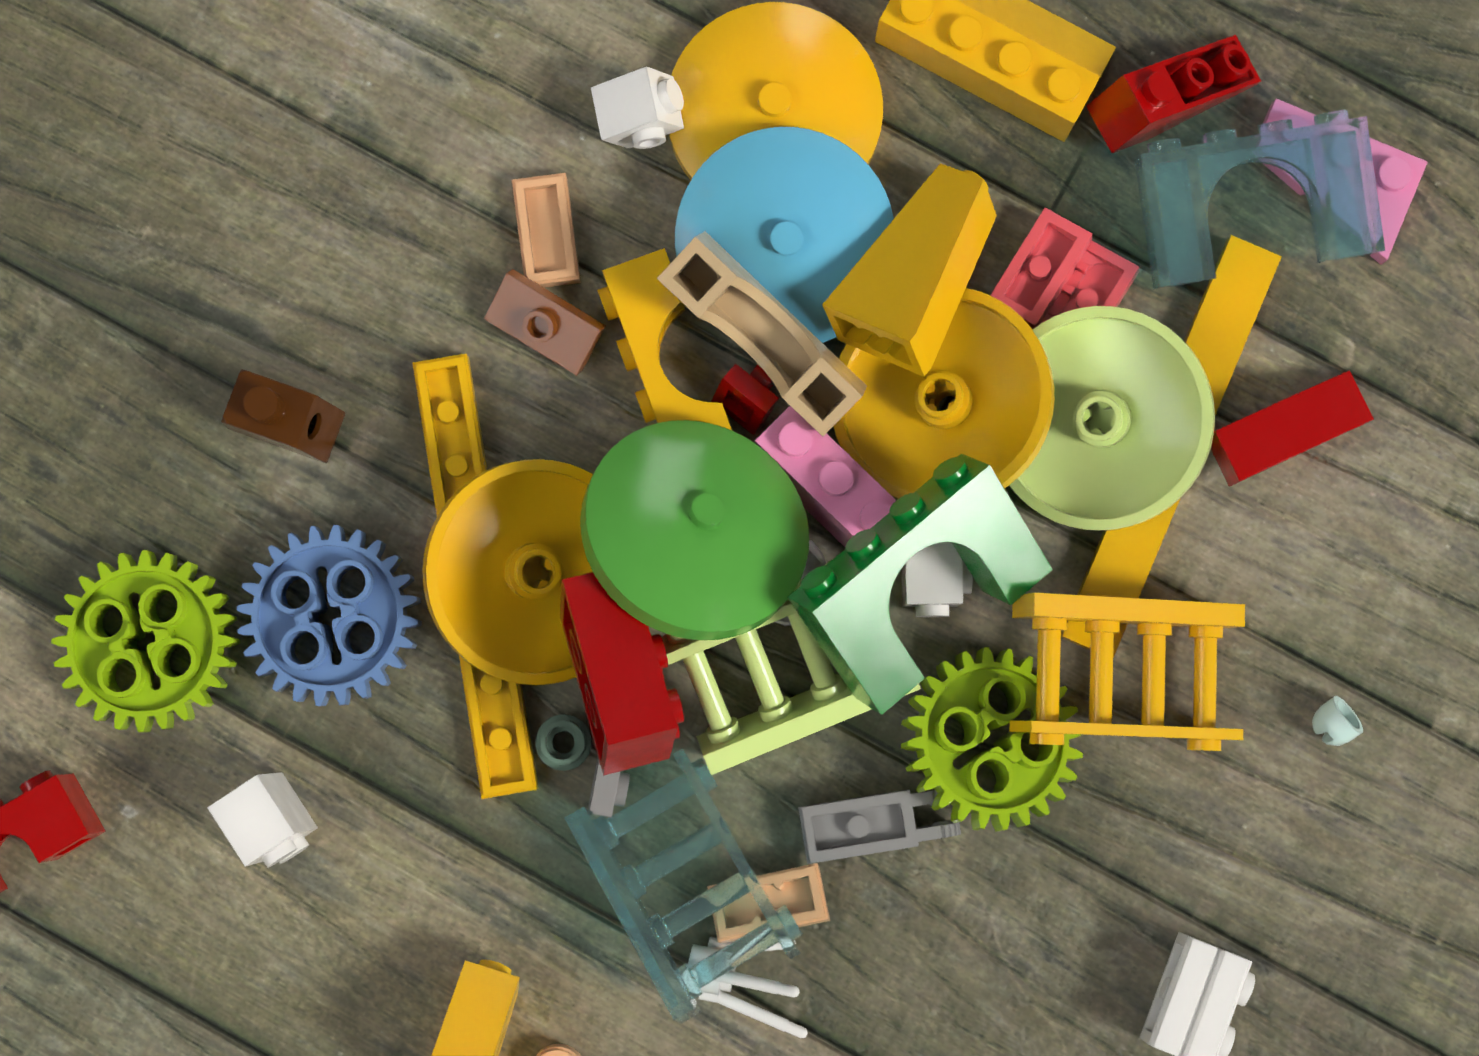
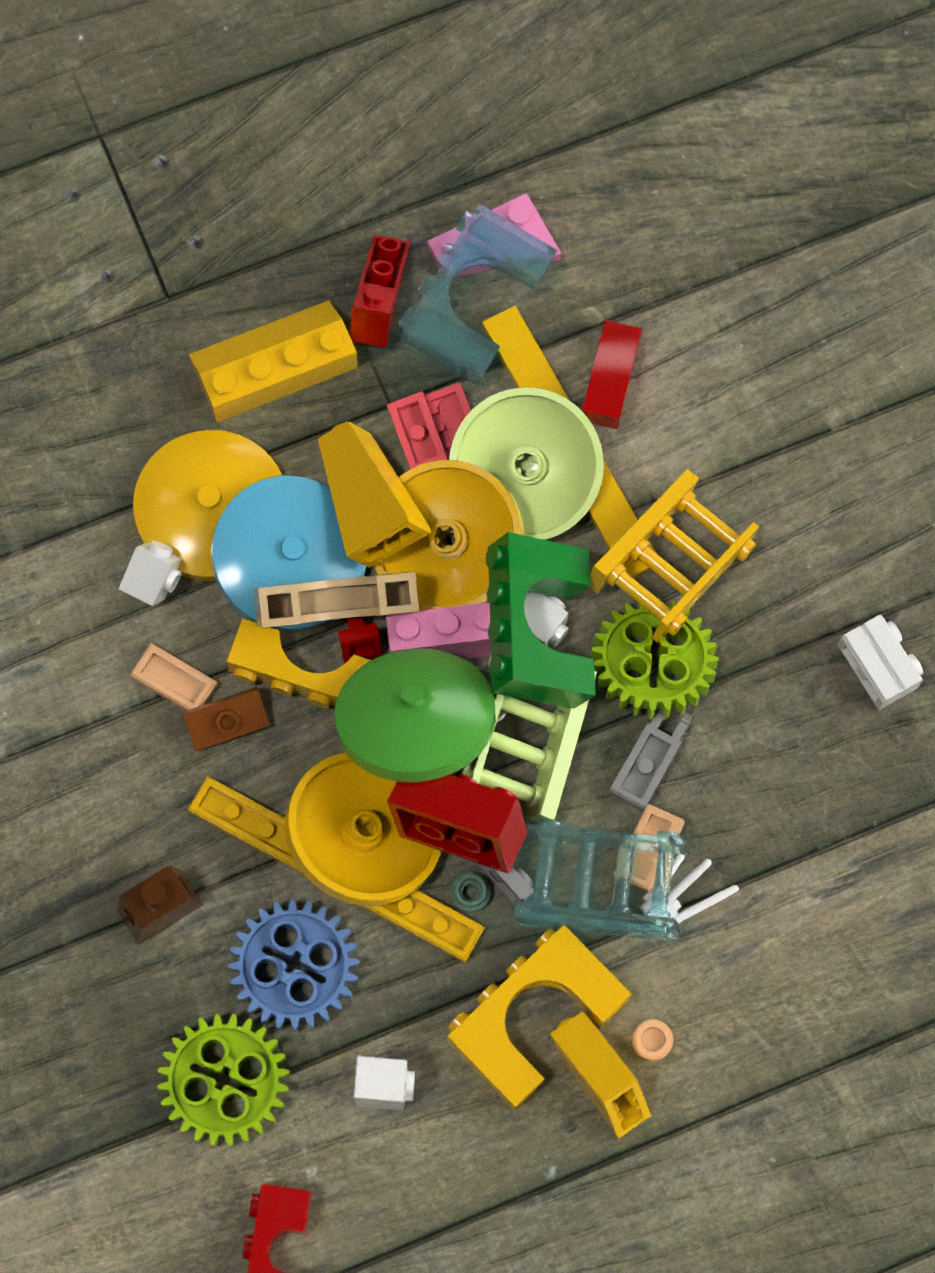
camera: 55 degrees left, 10 degrees down
light aqua hinge [1312,696,1363,746] -> none
none -> yellow arch [447,925,632,1112]

